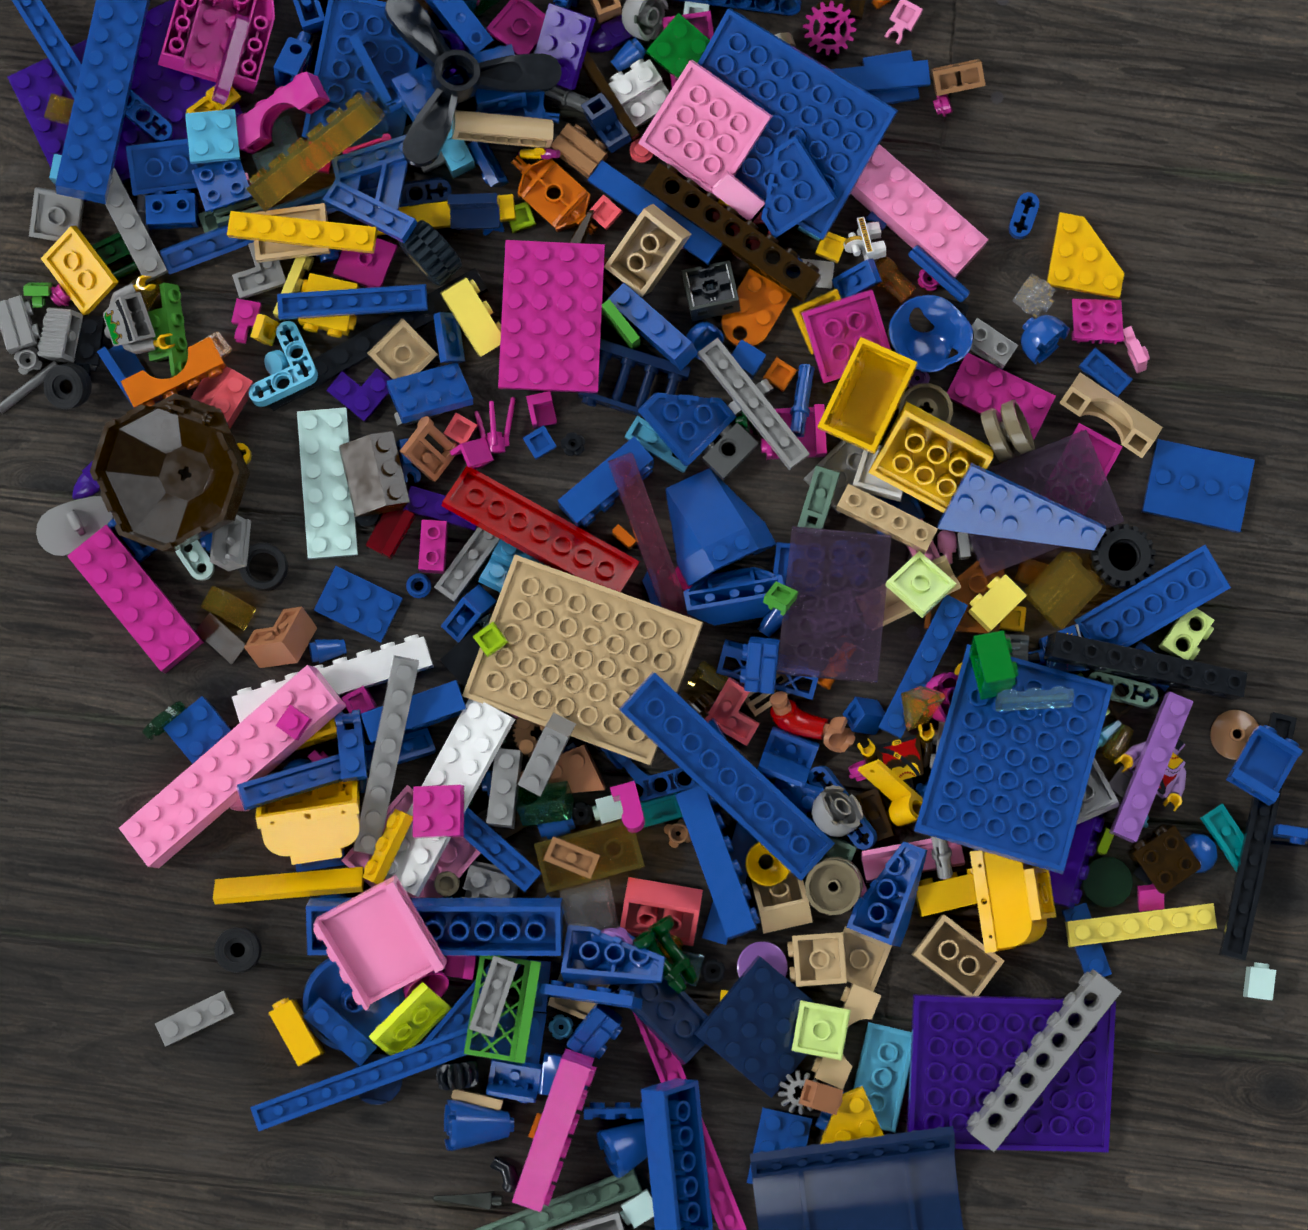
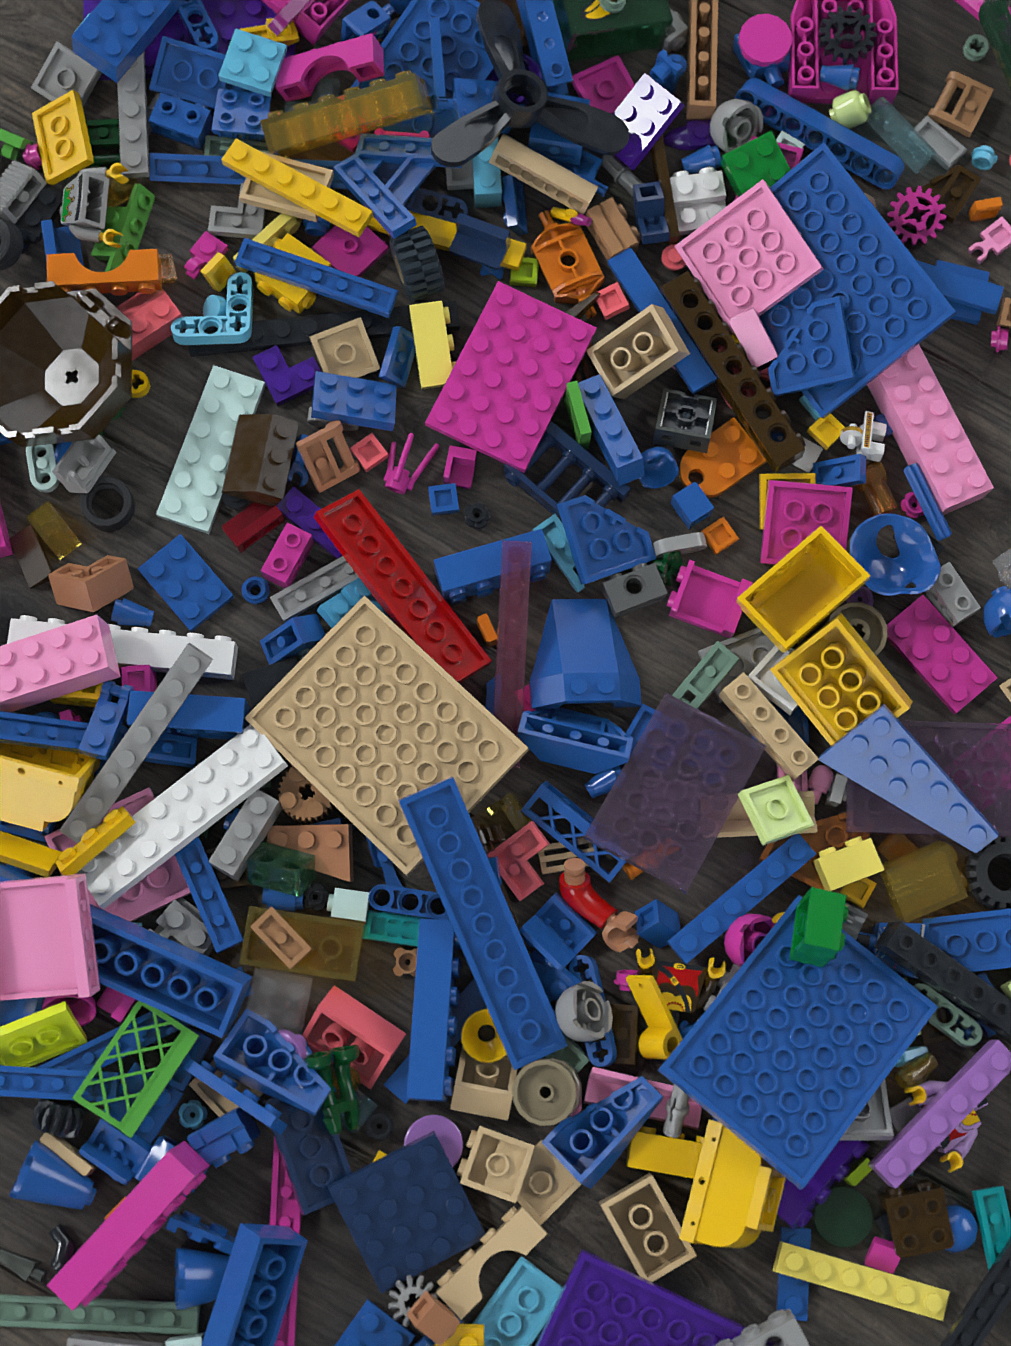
camera: 20 degrees right, 5 degrees down
dark pink plate [275,704,312,740] -> none
dark pink plate [413,785,464,838] -> none
dark tan tile [434,871,460,897] -> none
dark pink panel [450,437,494,470] -> none
light grey plate [469,956,518,1037] -> none
lime tile [473,622,509,657] -> none
light grey brick [518,713,576,796] -> none
dark pink leg [610,781,645,833] -> none
light grey plate [697,338,810,470] -> none
blue brick [740,637,780,694] -> none
bright green tile [763,581,798,615] -> none
blue pin [790,364,815,438] -> none
yellowish green plate [792,1000,851,1060] -> none
clear yellow slope [901,686,946,730] -> none
dark tan wheel [981,399,1035,463] -> none
clear light blue plate [995,686,1074,711] -> none

